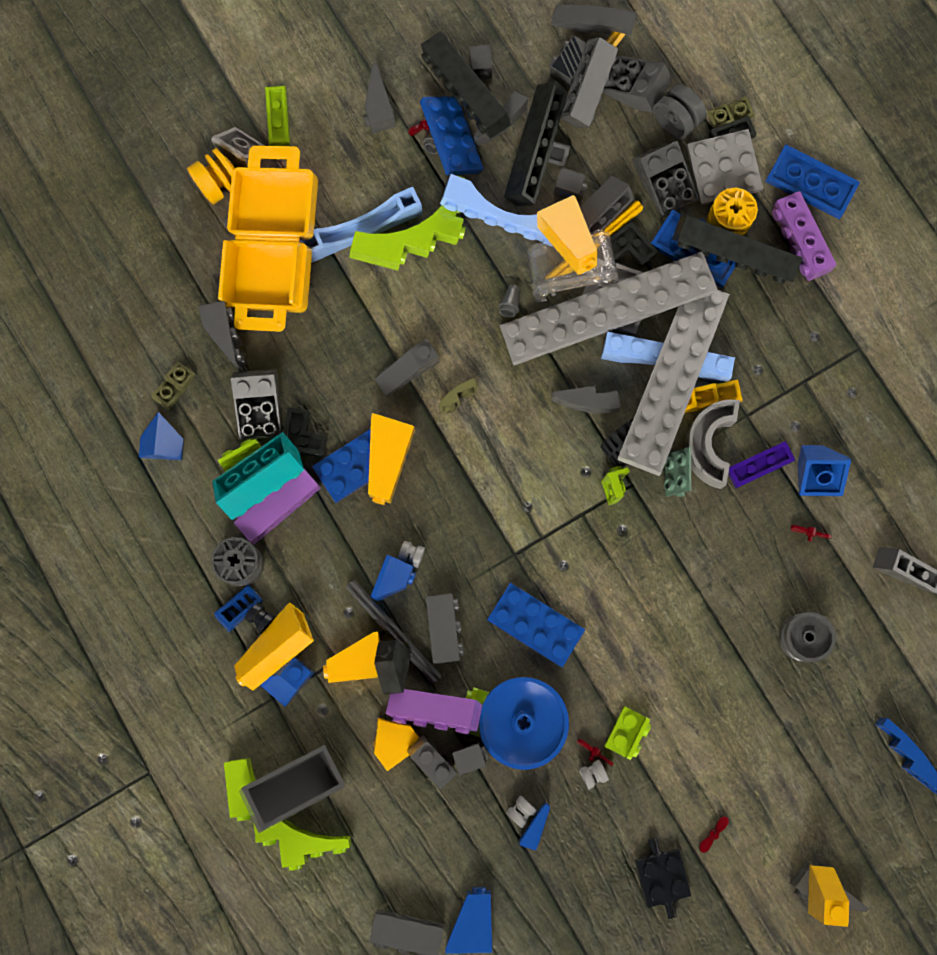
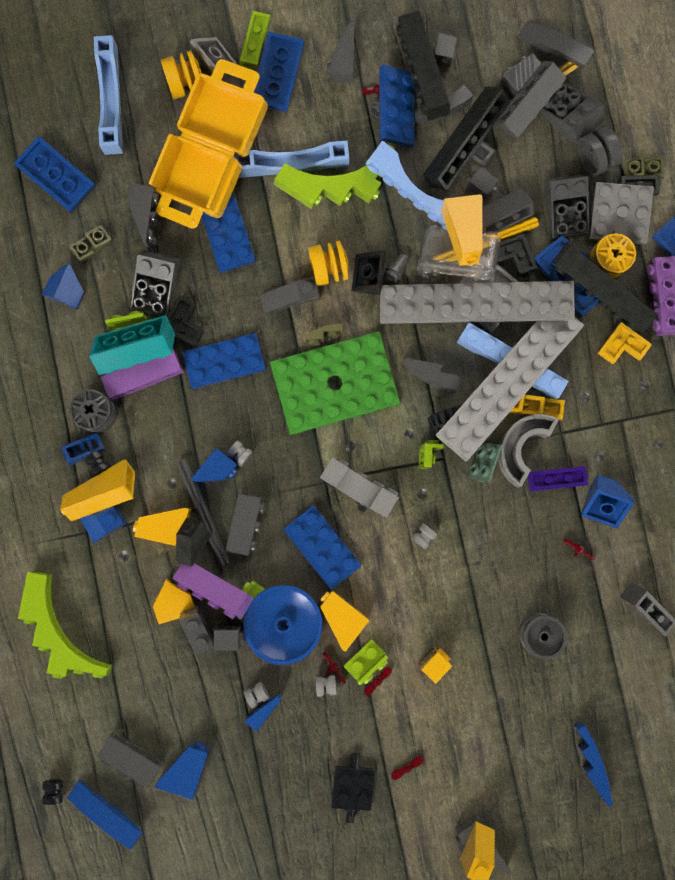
camera: 15 degrees right, 5 degrees up
dark grey piece [239,745,345,833] -> none
yellow slope [368,413,415,505] -> none
none -> blue plate [14,136,96,213]
none -> light blue arch [94,35,123,155]
none -> blue plate [202,192,256,273]
none -> blue plate [254,32,305,113]
none -> bright green plate [270,332,400,435]
none -> yellow wheel [308,240,349,287]
none -> light grey brick [320,458,399,518]
none -> yellow slope [320,590,369,652]
none -> black slope [351,250,386,295]
none -> dark red piece [364,667,392,696]
none -> light grey wheel [411,523,437,550]
none -> yellow brick [418,647,452,684]
none -> yellow plate [598,322,652,364]

